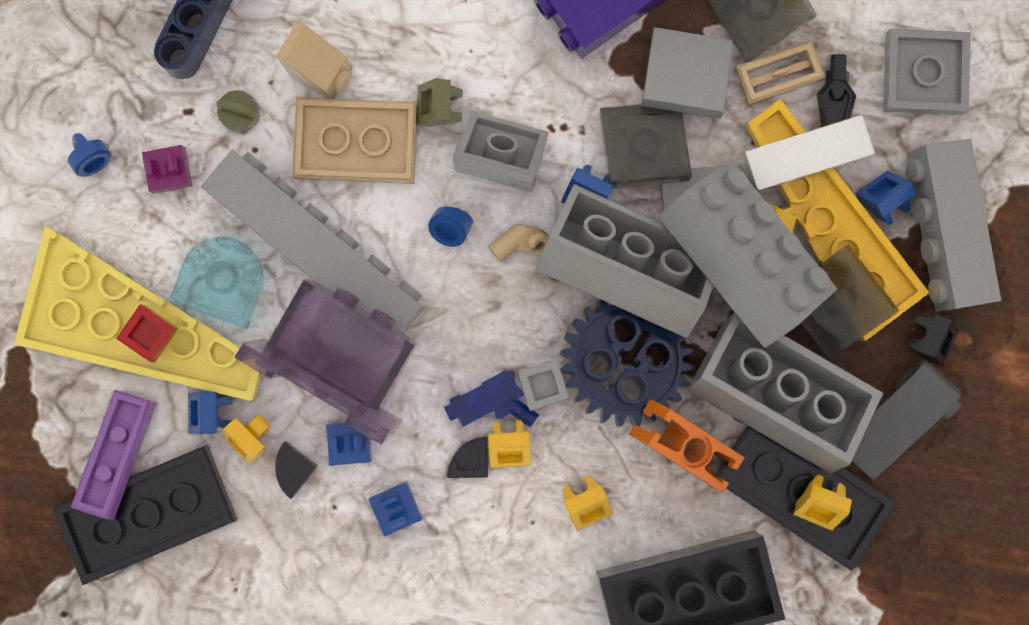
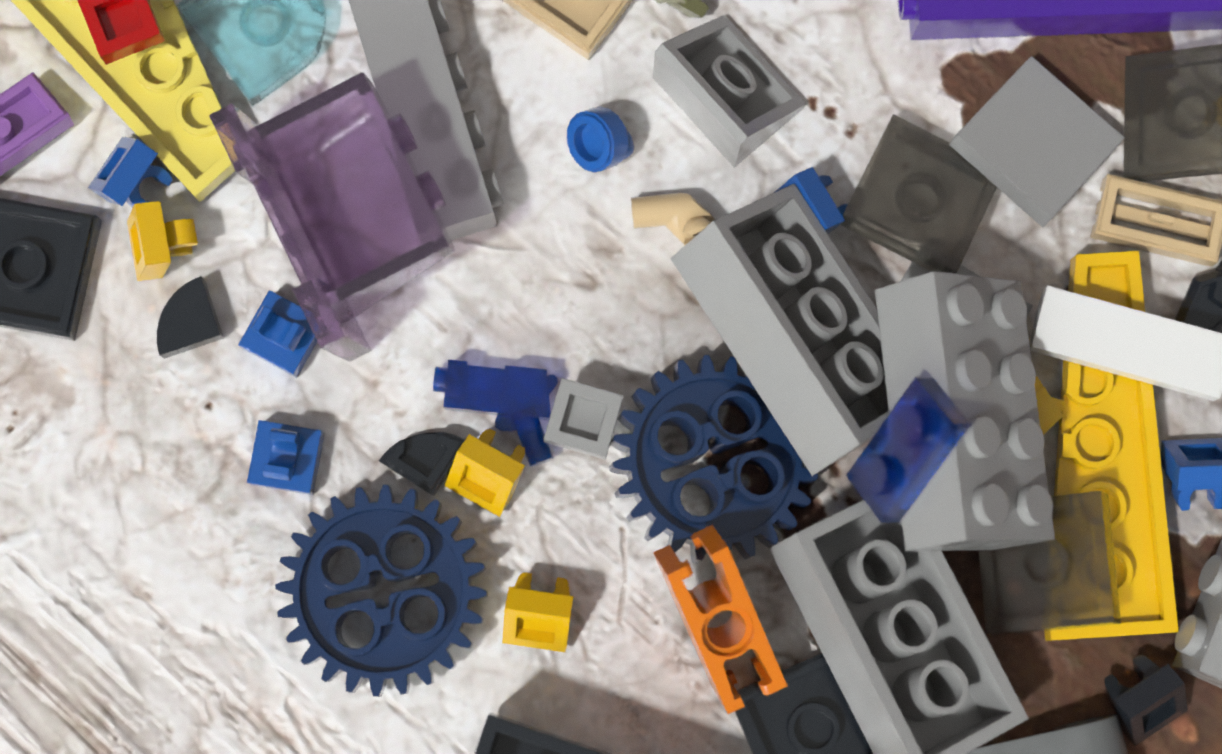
camera: 30 degrees right, 5 degrees down
none -> dark blue gear [275,485,488,697]
none -> clear blue plate [846,377,971,523]

